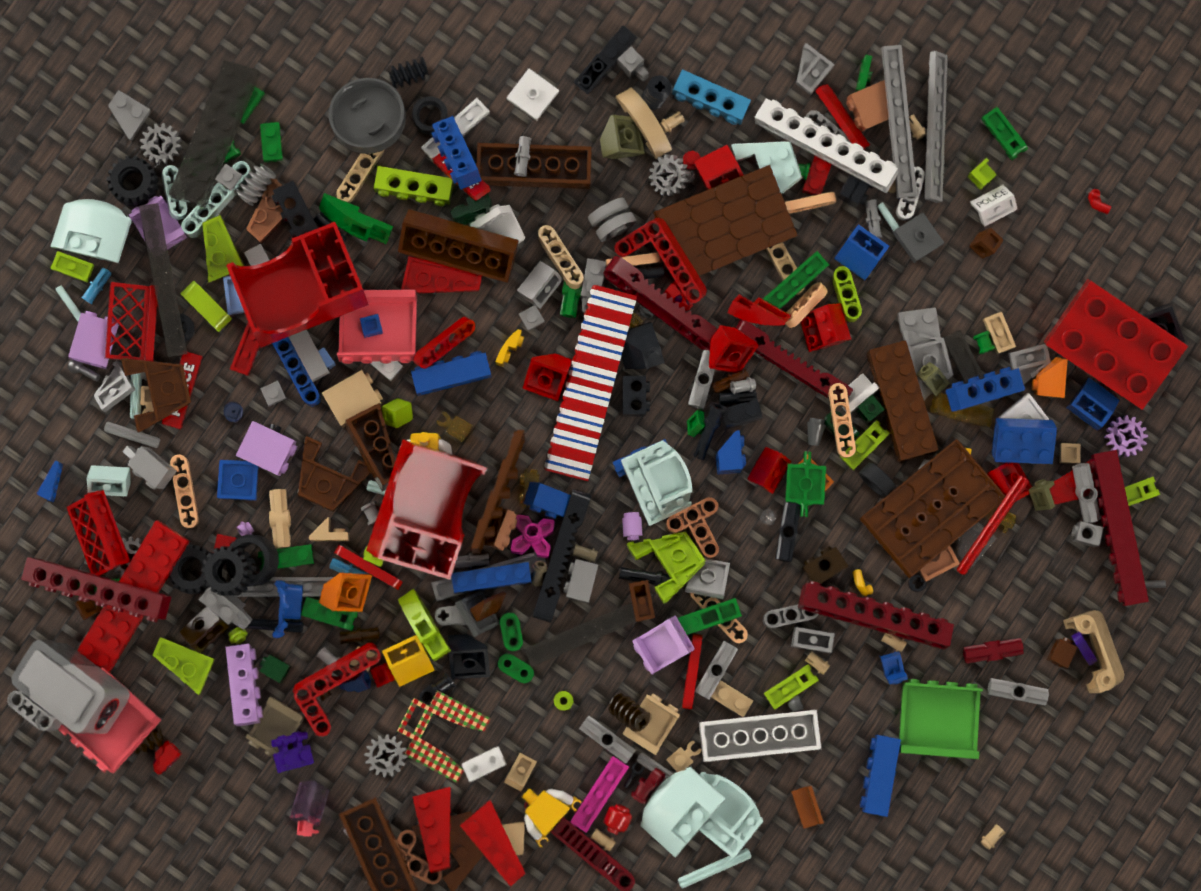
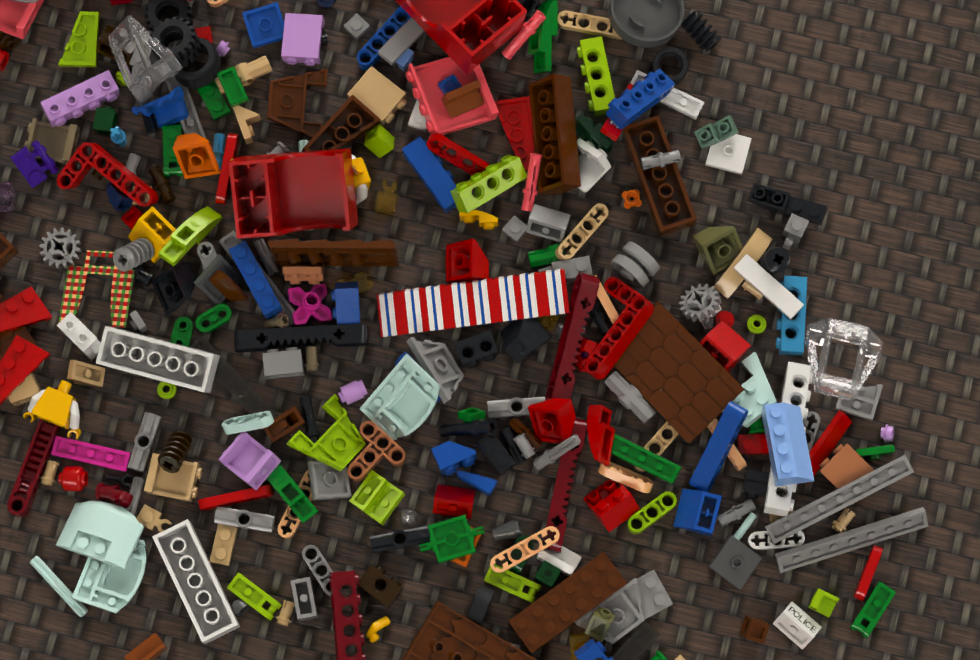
camera: 80 degrees right, 5 degrees down
none -> white brick [96,326,220,393]
none -> clear windscreen [108,15,183,106]
none -> dark azure axle [110,126,127,147]
none -> light grey piece [113,238,155,272]
none -> light grey plate [129,310,149,333]
none -> green tile [217,66,249,108]
none -> light aqua beam [222,411,274,435]
none -> lime slope [349,470,405,526]
none -> light grey wing [406,337,464,404]
none -> dark orange panel [441,80,484,119]
none -> lime brick [450,155,527,213]
none -> blue slope [457,470,498,496]
none -> coral pin [501,10,546,60]
none -> coral pin [521,153,542,211]
none -> light grey axle [533,434,581,470]
none -> light grey piece [604,371,656,424]
none -> orange plate [622,189,642,209]
none -> blue beam [689,401,748,492]
none -> sand green slope [694,115,739,149]
none -> white tile [734,254,804,320]
none -> lime plate [747,315,766,334]
none -> light blue slope [761,402,814,486]
none -> clear windscreen [805,318,883,401]
none -> red beam [853,545,883,601]
none -> lavender plate [880,424,894,443]

